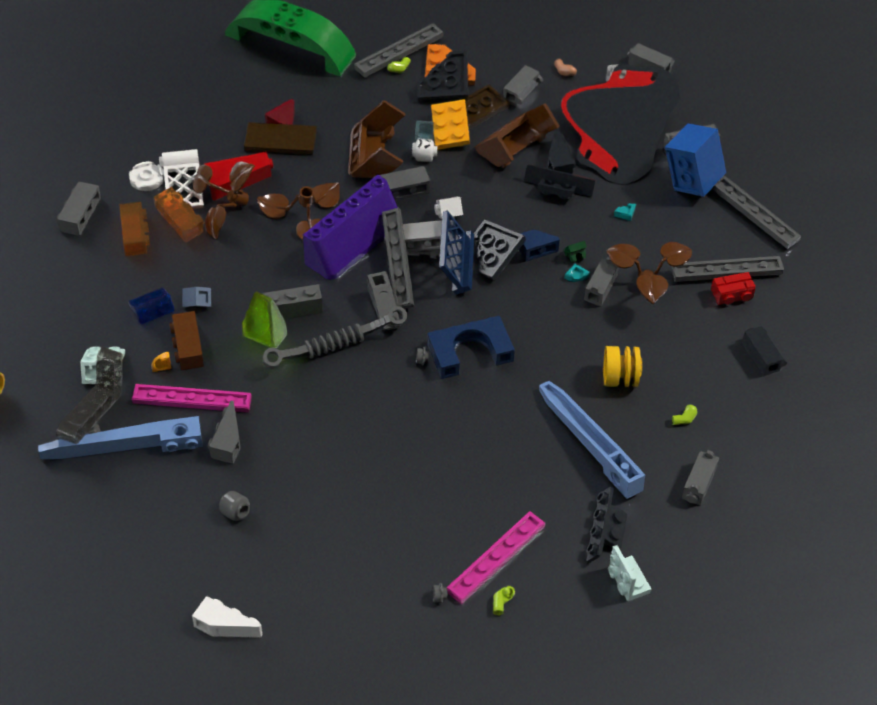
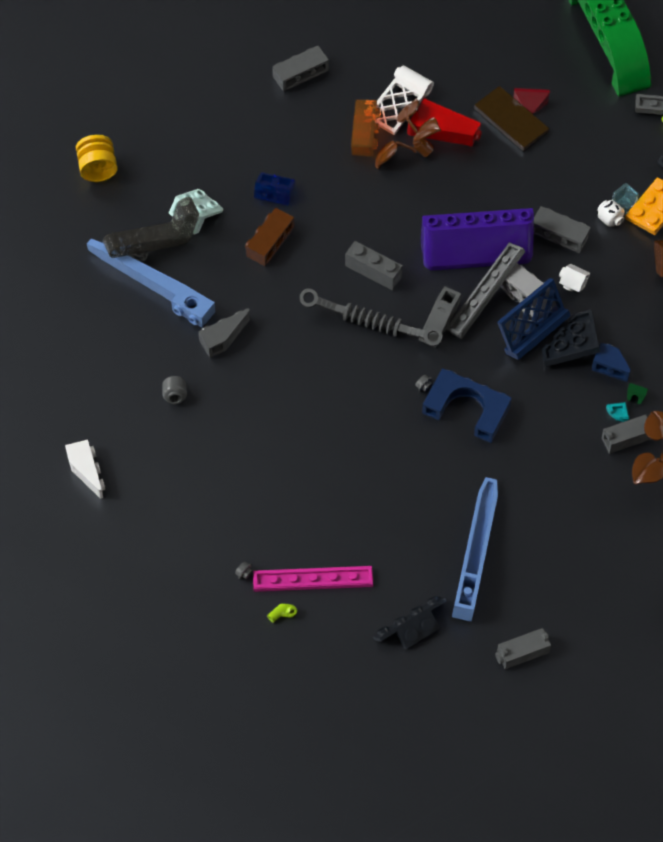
camera: 45 degrees right, 10 degrees up
clear orange brick [119,202,150,256] -> none
white tile [129,162,165,191] -> none
dark pink tile [132,384,252,413] -> none
light orange tile [151,352,172,372] -> none
sand blue panel [182,287,211,307] -> none
clear neon green wedge [242,291,287,348] -> none
reddish brown plant [257,183,340,240] -> none
reddish brown windscreen [348,100,405,178] -> none
yellow wheel [603,346,642,387] -> none
light aqua bracket [608,545,651,601] -> none
lime arm [672,405,697,425] -> none

